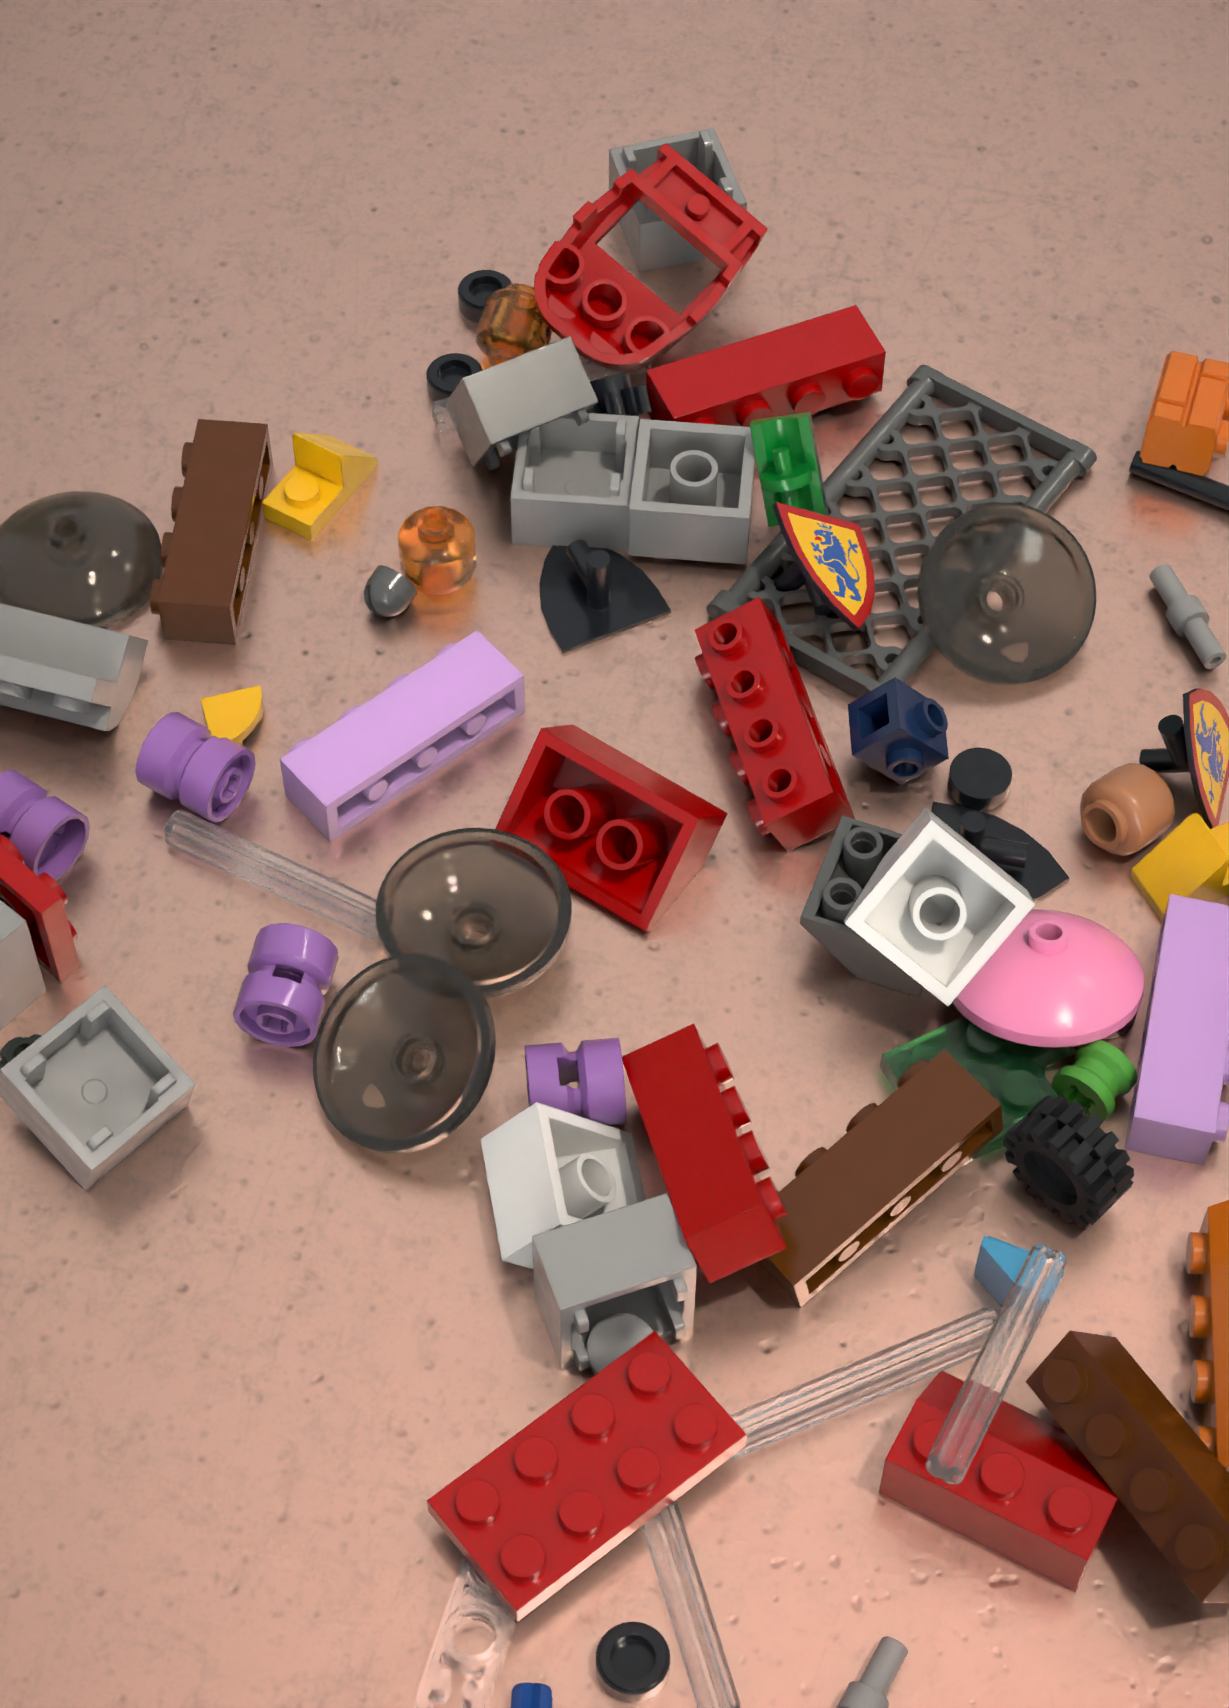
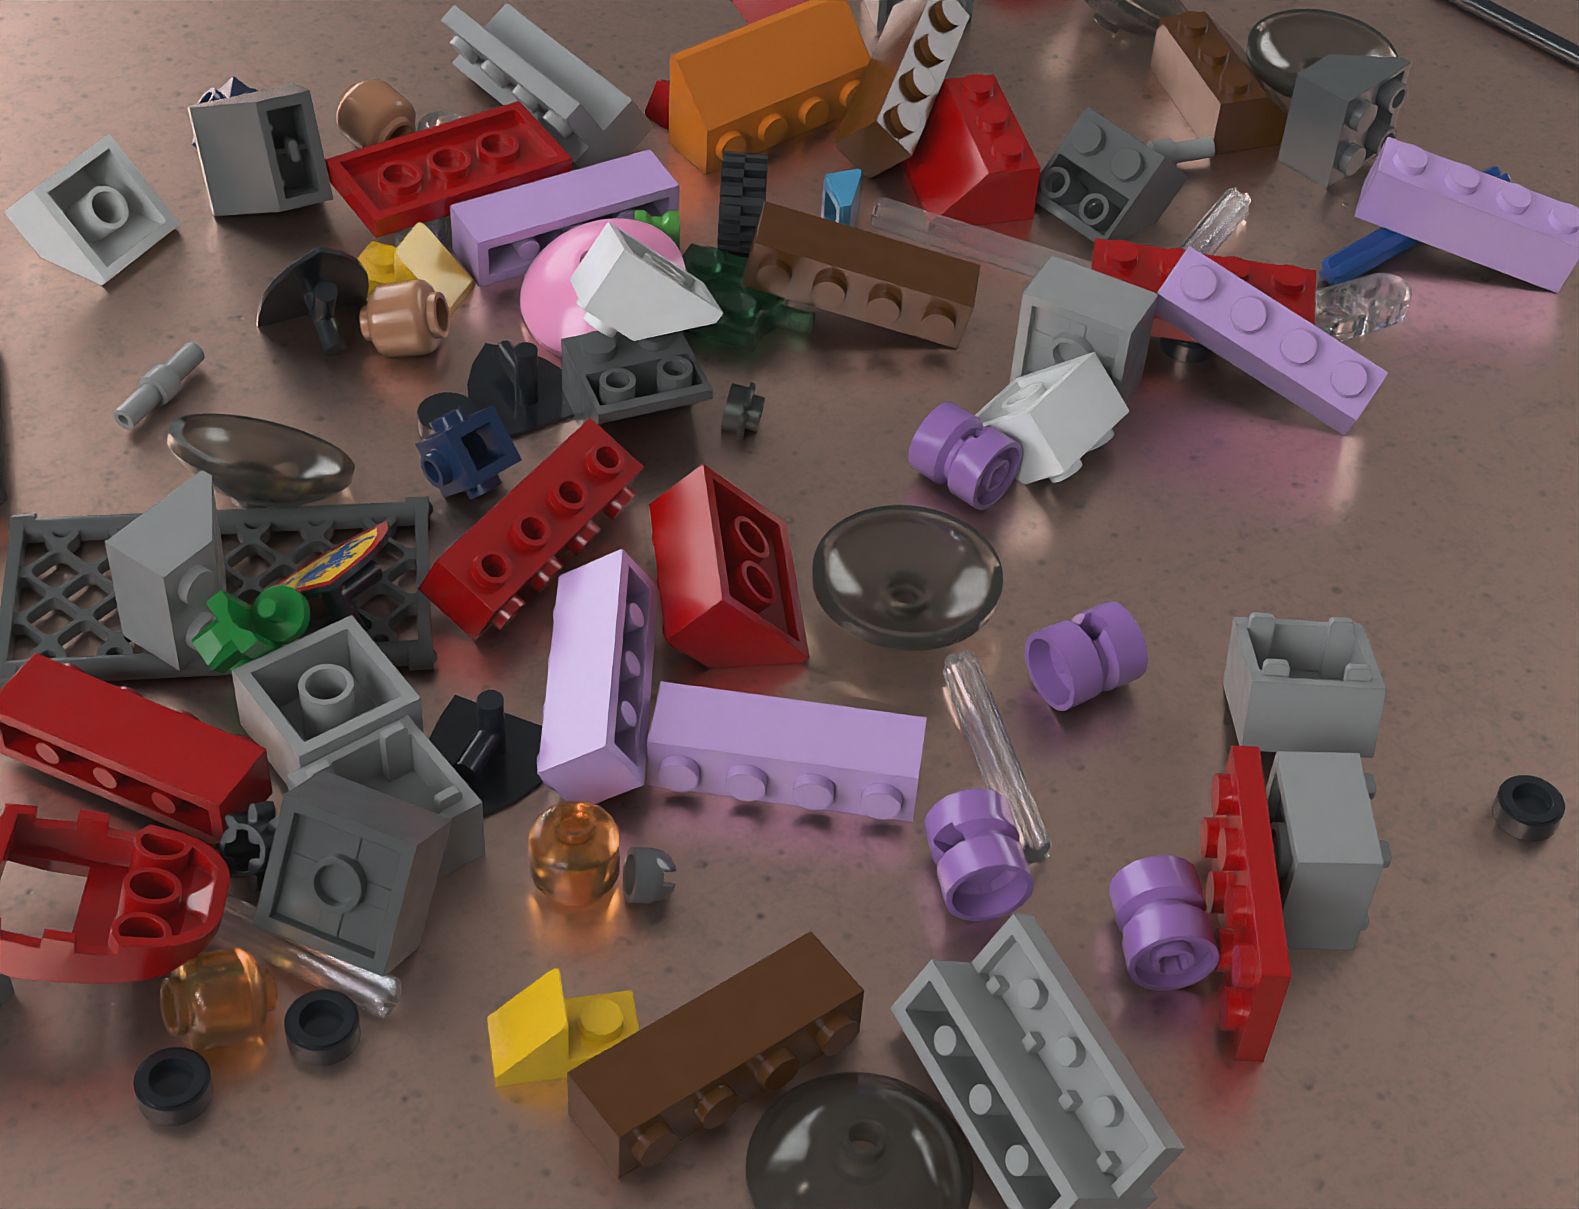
camera: 135 degrees left, 10 degrees down
yellow tile [200,685,264,746] -> none
clear smoke dish [313,954,496,1154] -> none
black tile [596,1622,670,1703] -> none
red brick [622,1023,788,1283] -> none
clear axle [926,1244,1067,1485] -> none
none -> light grey slope [105,470,226,671]
none -> lavender brick [537,549,658,811]
none -> pearl dark grey plate [721,382,765,439]
none -> dark grey slope [1036,106,1189,242]
none -> lavender brick [1155,246,1389,436]

